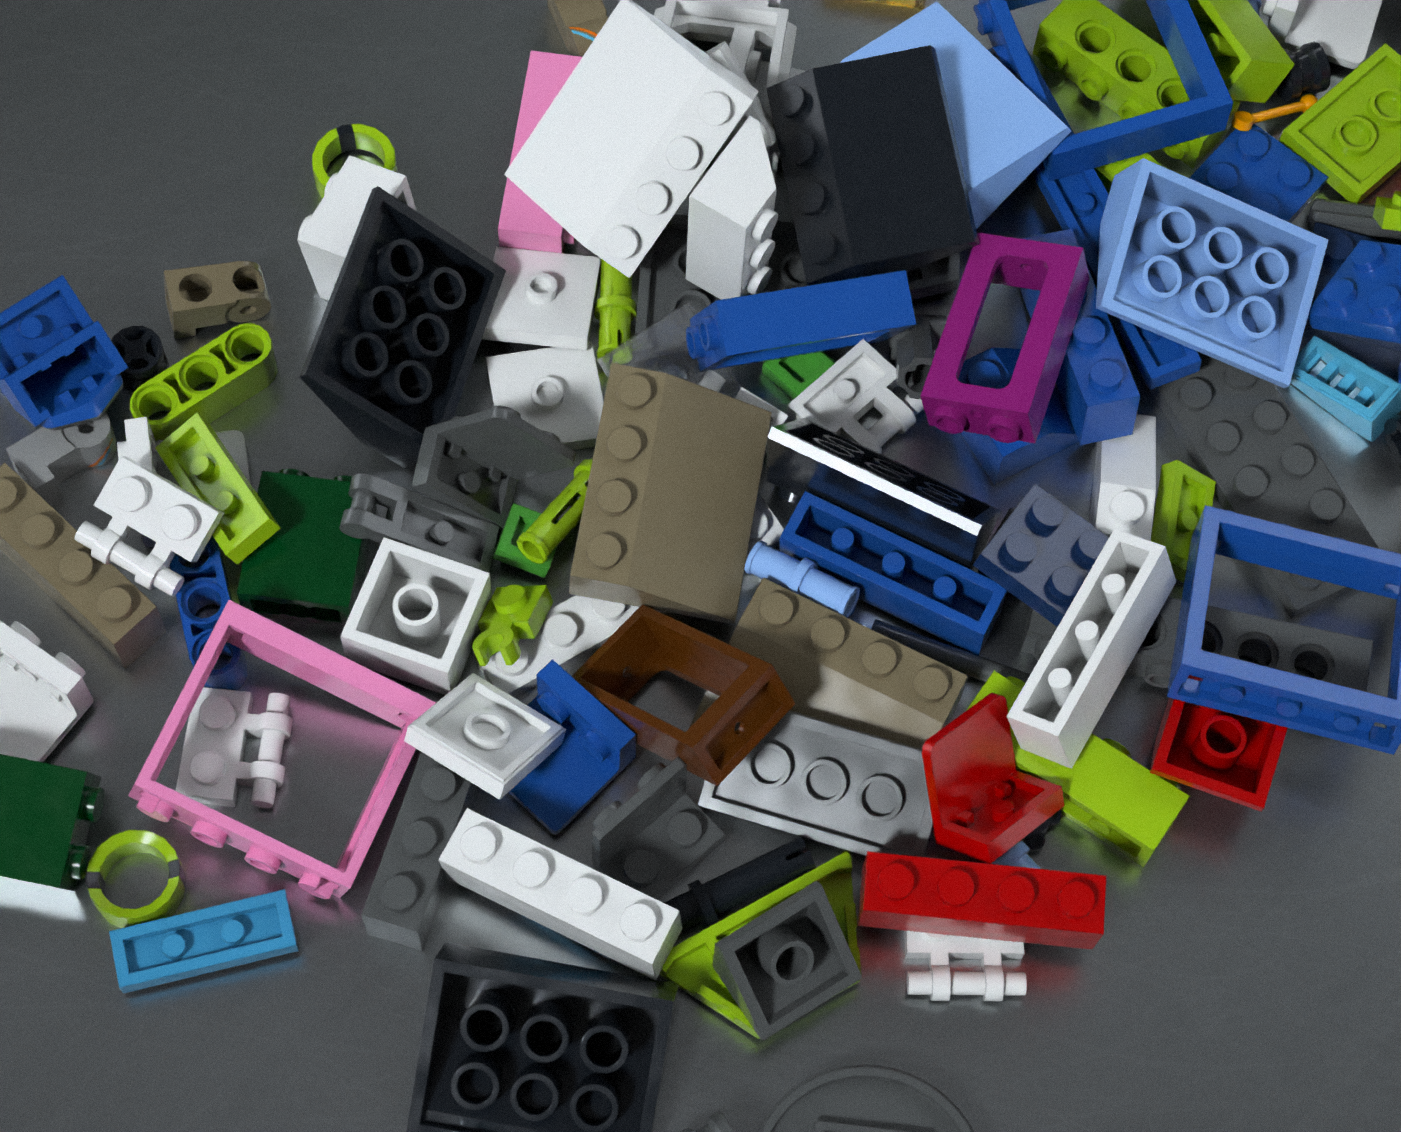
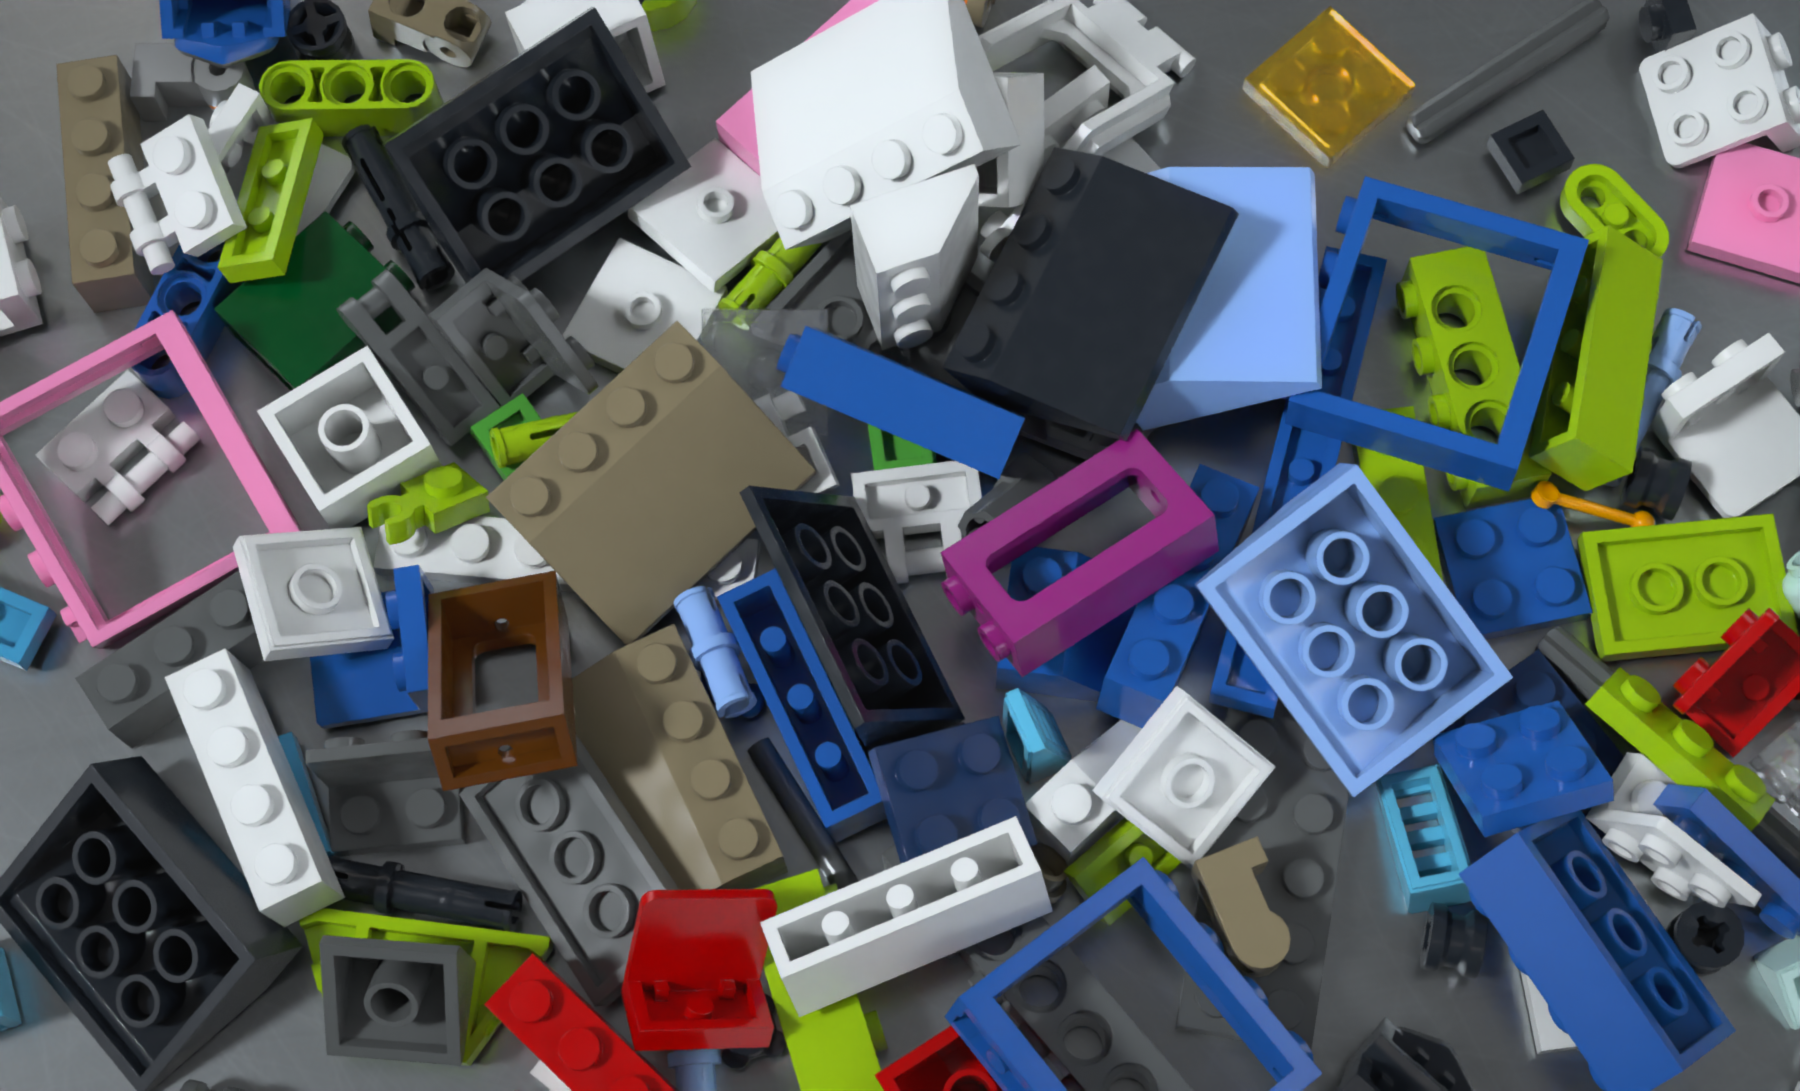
camera: 45 degrees right, 5 degrees up
none -> black pin [341,124,455,291]
none -> medium azure slope [1002,688,1072,784]
none -> white plate [1092,686,1276,870]
none -> dark tan leg [1190,836,1291,978]

